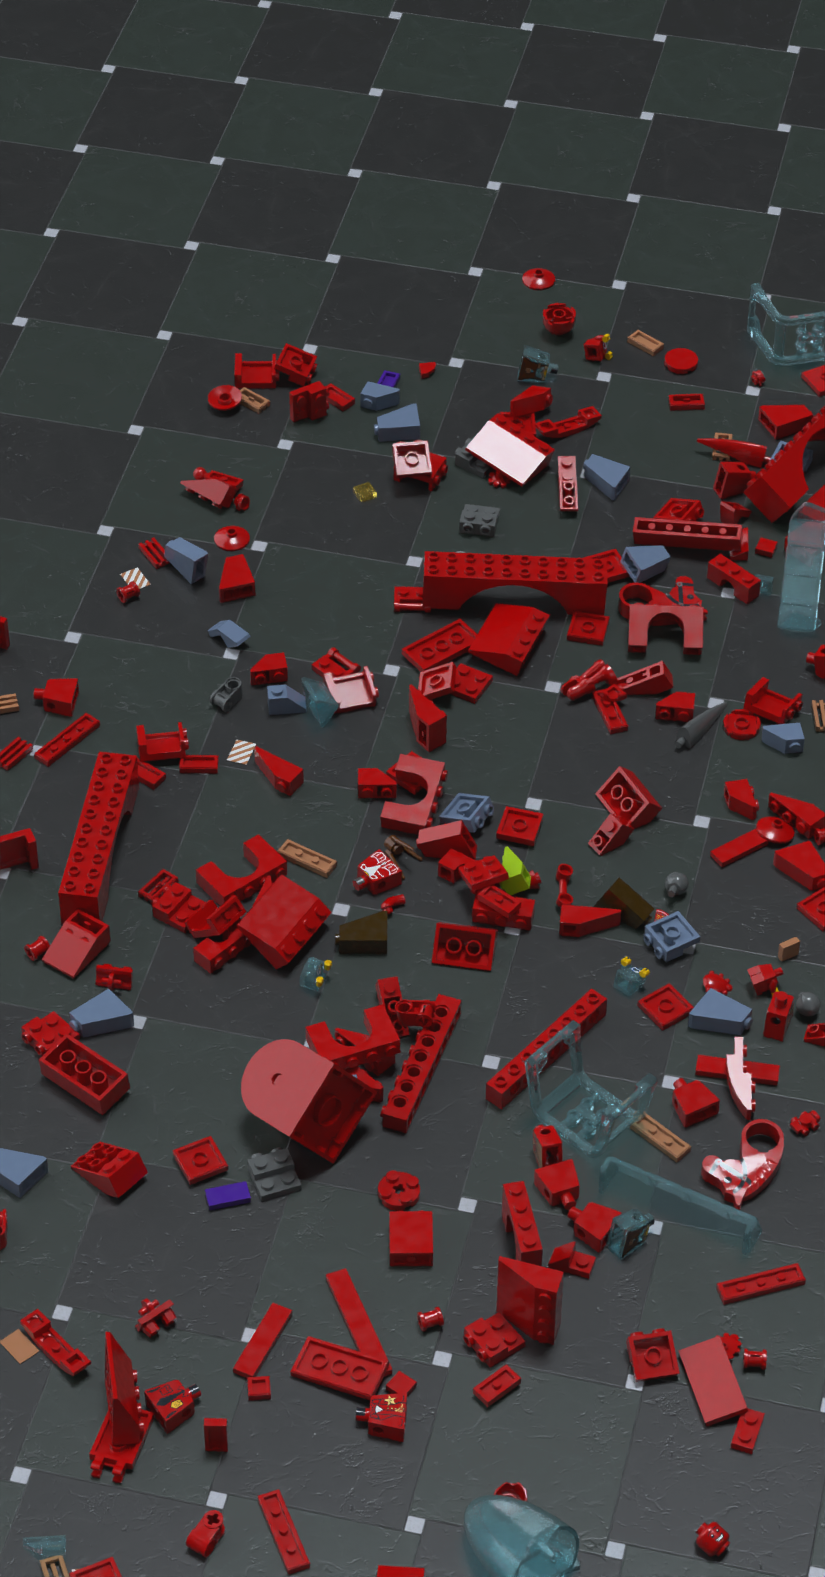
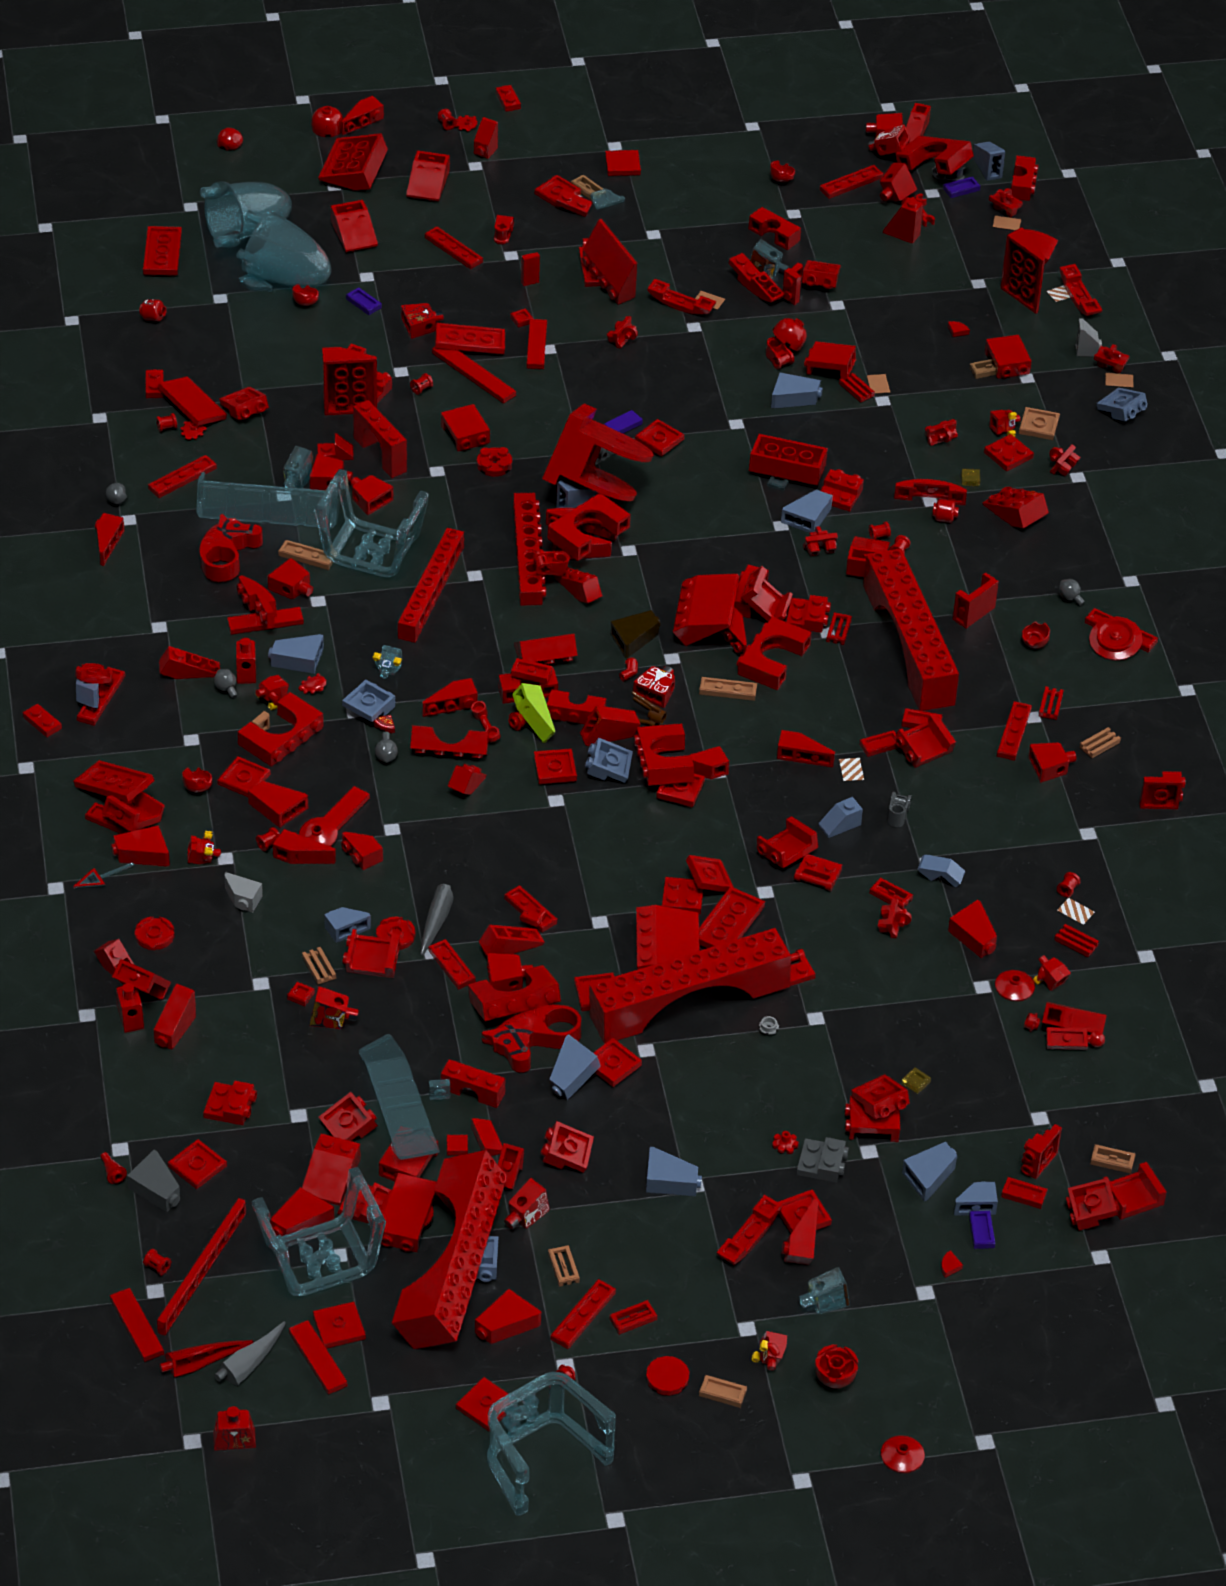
camera: 155 degrees right, 0 degrees up
red slope [70,1141,148,1198] -> none
red torso [144,1380,201,1434] -> none
sand blue slope [164,537,208,584] -> none
red dish [208,385,242,410] -> none
red slope [250,652,288,685] -> none
clear light blue piece [300,957,332,991] -> none
clear light blue slope [301,677,339,727] -> none
red tile [386,1371,417,1396] -> none
red slope [409,684,447,752] -> none
red plate [458,855,509,892] -> none
dark grey plate [459,504,500,537] -> none
slope [465,413,555,486] -> none
red torso [533,1125,563,1168] -> none
slope [558,456,578,511] -> none
red piece [560,659,618,701] -> none
dark brown slope [593,877,655,929] -> none
red slope [595,766,662,829] -> none
red brick [633,517,743,551] -> none
red tile [637,983,694,1031] -> none
red slope [655,692,695,722] -> none
red piece [697,438,771,468] -> none
red piece [790,1110,821,1136] -> none
none -> red arch [238,692,324,767]
none -> dark purple tile [346,287,382,315]
none -> red arch [410,725,489,758]
none -> red tile [428,939,476,990]
none -> red torso [487,953,533,992]
none -> red tile [550,1279,616,1349]
none -> red plate [555,189,592,217]
none -> red bush [868,521,891,540]
none -> red tile [869,877,913,909]
none -> red hips [878,899,912,938]
none -> red piece [1033,955,1071,991]

